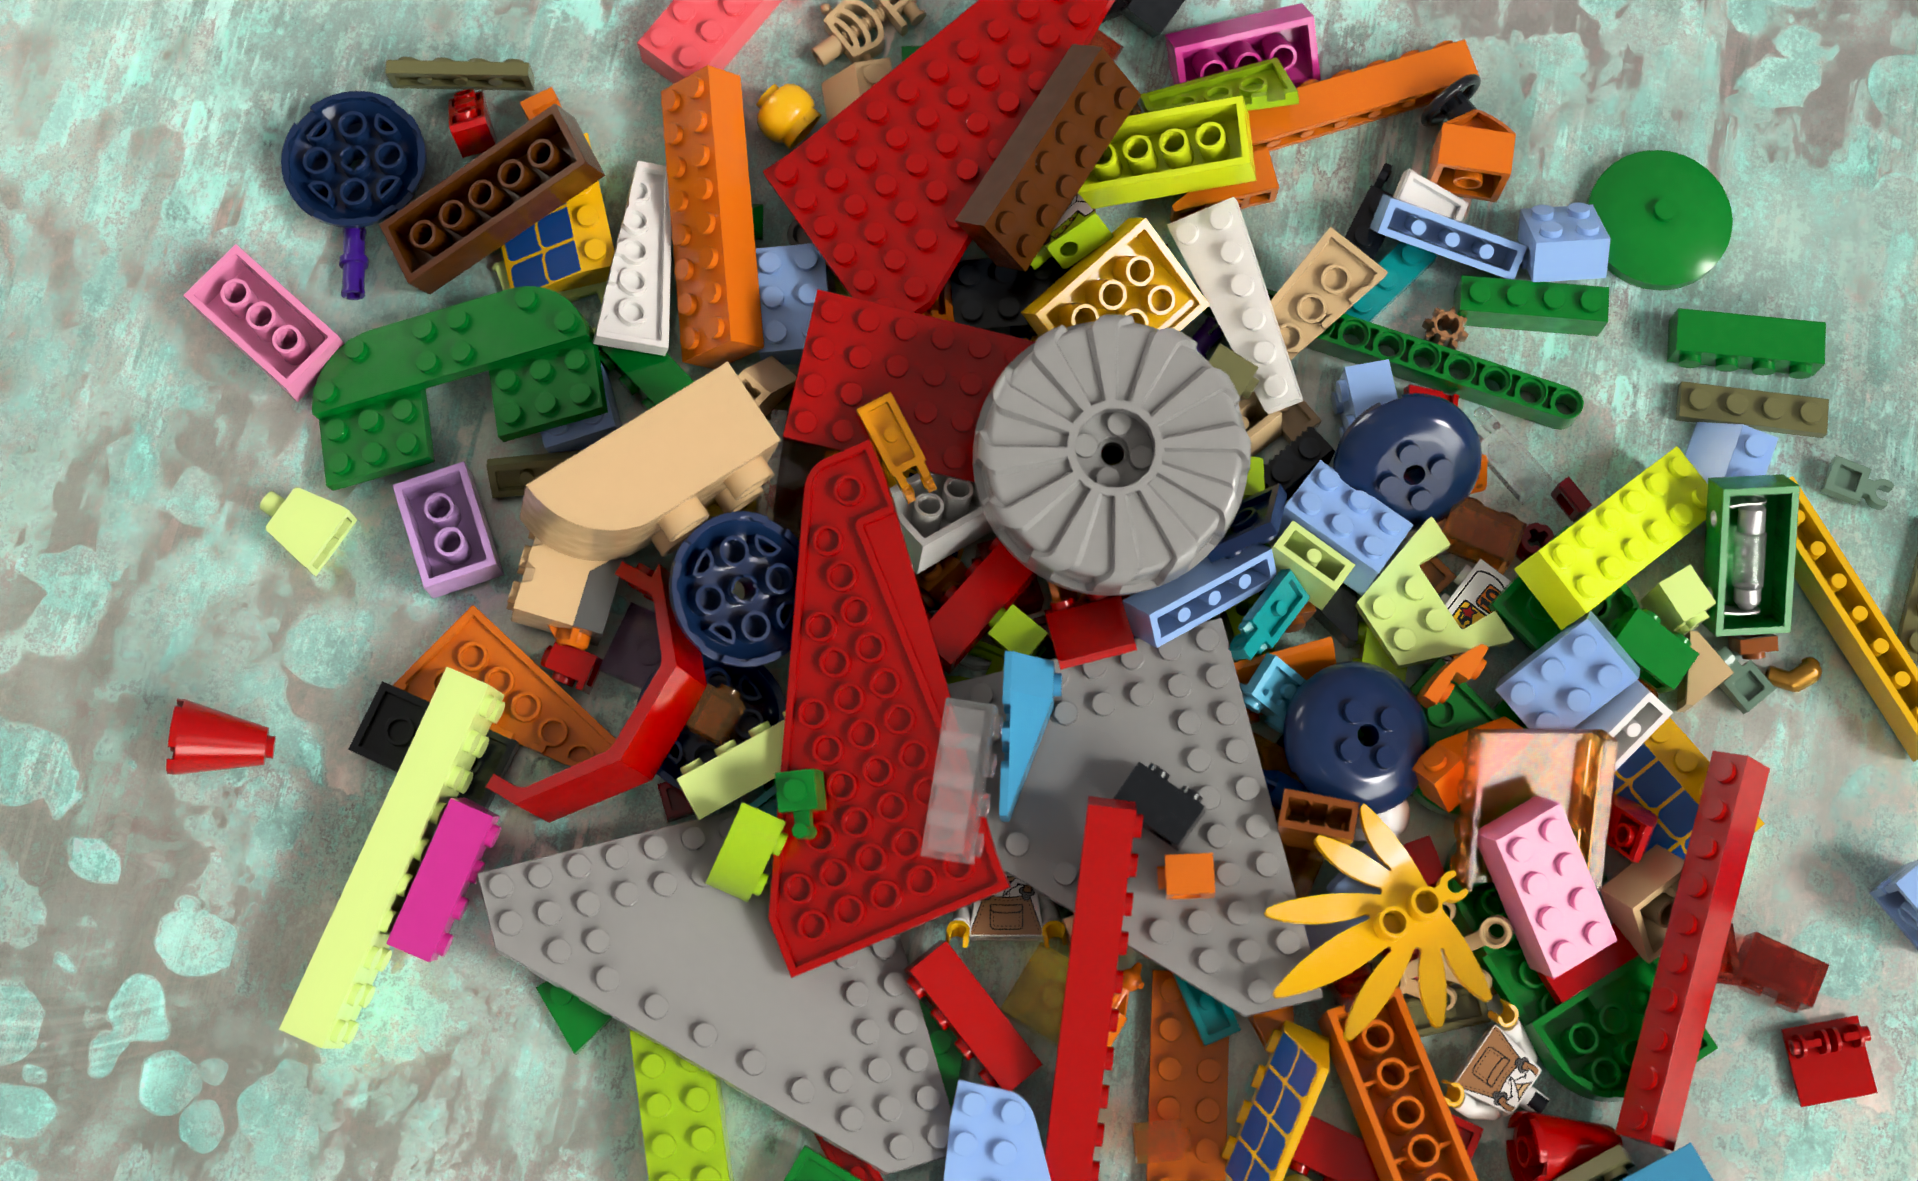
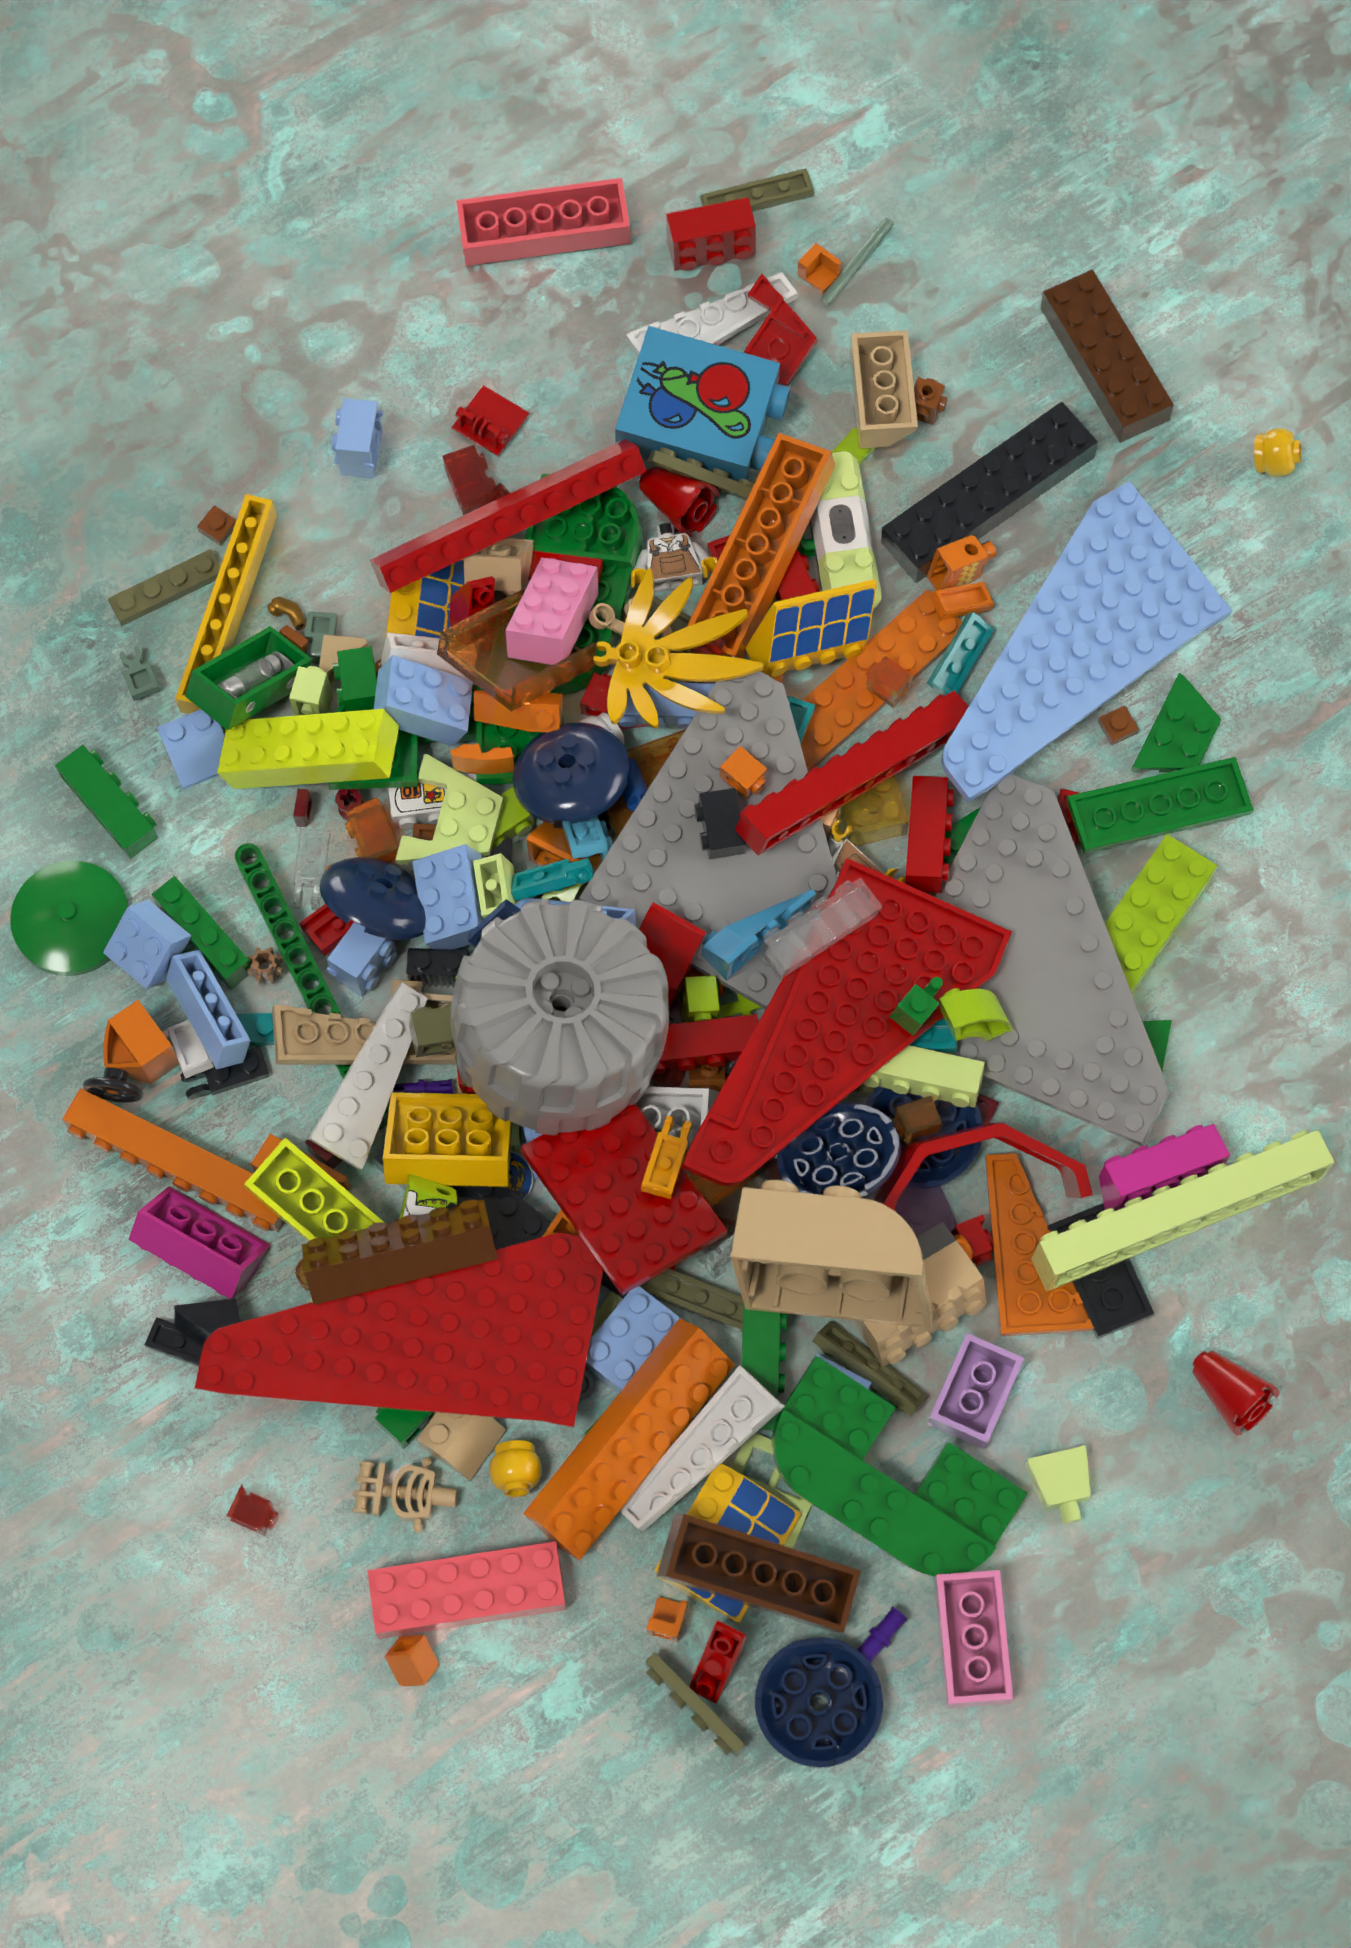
camera: 135 degrees left, 5 degrees down
tan slope [738,356,797,417] -> none
lime wing [1140,57,1299,113] -> none
dark orange torso [1277,788,1360,852] -> none
olive plate [1675,381,1829,438] -> none

